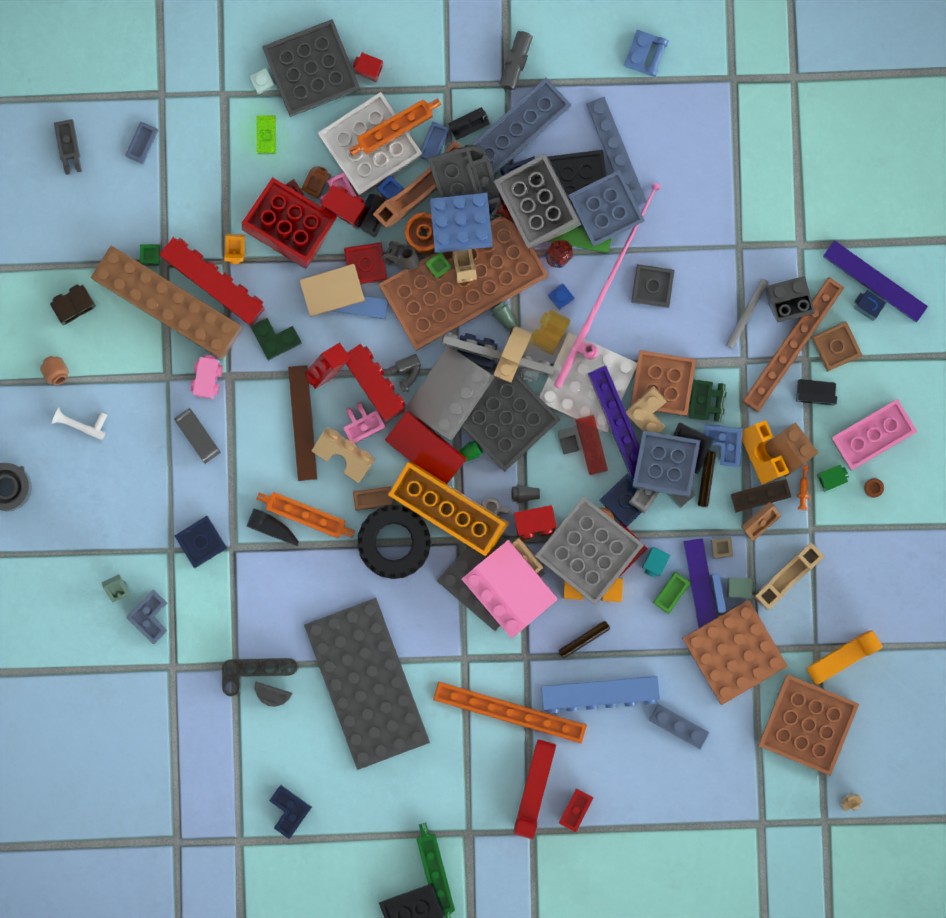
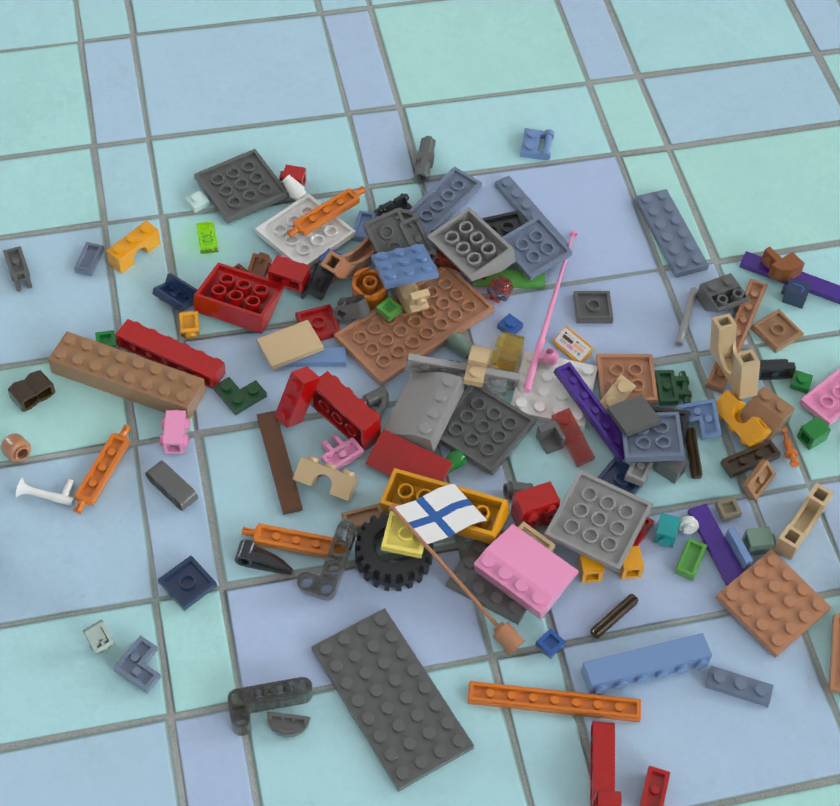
camera: 15 degrees left, 30 degrees down
none -> orange plate [73,425,131,514]
none -> light orange arch [106,220,161,274]
none -> dark blue bracket [152,273,197,311]
none -> white cone [282,174,306,201]
none -> clear smoke beam [297,520,356,601]
none -> light yellow plate [381,511,424,559]
none -> flag [389,484,525,655]
none -> blue plate [535,628,566,659]
none -> slope [552,326,593,363]
none -> dark grey tile [607,394,661,437]
none -> sand blue plate [634,189,709,278]
none -> white plate [679,516,699,534]
none -> tan arch [710,313,760,400]
none -> dark orange brick [761,247,805,282]
none -> green plate [789,370,813,394]

